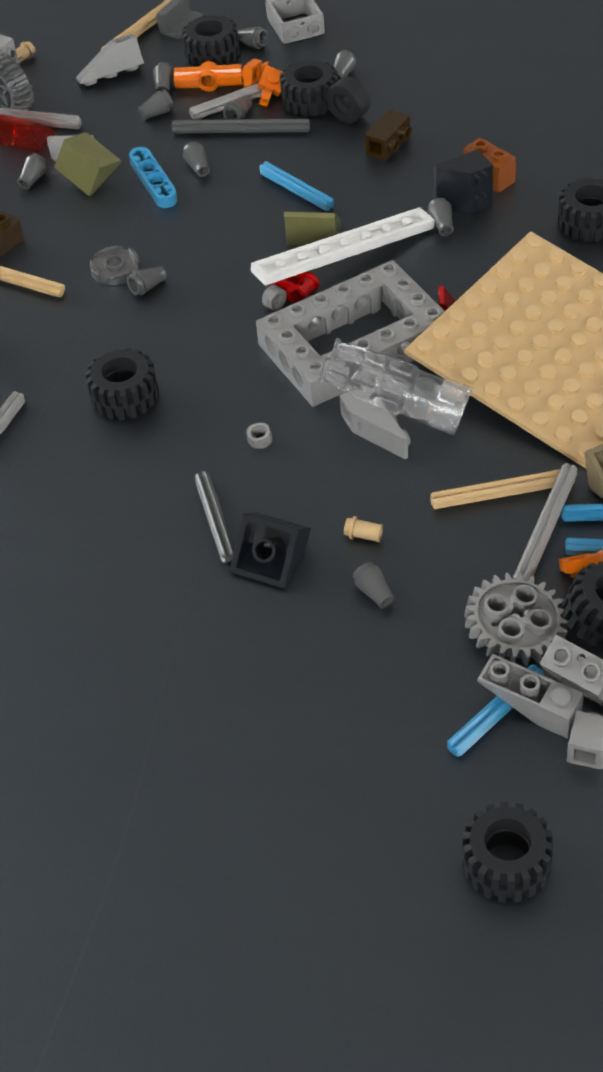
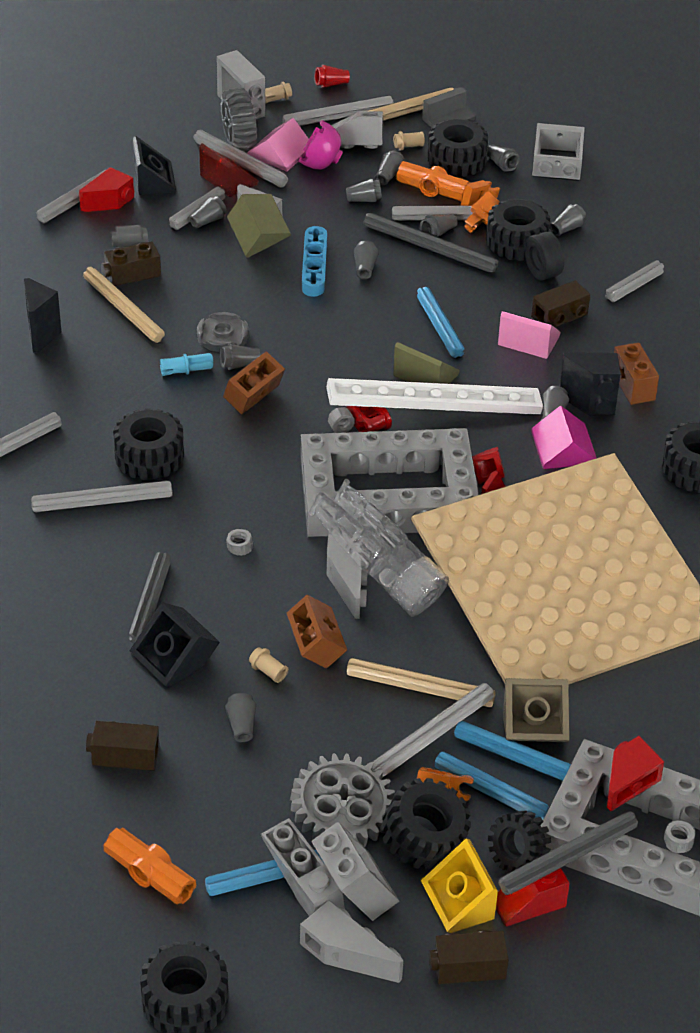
camera: 20 degrees right, 5 degrees down
none -> light grey axle [31,481,172,512]
none -> dark brown brick [86,721,160,771]
none -> orange piece [104,828,196,904]
none -> medium azure axle [160,353,214,376]
none -> light grey axle [169,187,225,230]
none -> dark orange brick [223,351,285,415]
none -> bright pink slope [247,118,309,172]
none -> light grey axle [283,96,394,126]
none -> dark orange brick [287,595,347,669]
none -> dark pink cylinder [298,120,343,170]
none -> red cone [314,65,350,88]
none -> tan pin [393,131,425,150]
none -> red slope [472,447,505,484]
none -> bright pink slope [498,311,561,359]
none -> dark pink slope [531,406,597,469]
none -> light grey axle [605,260,664,302]

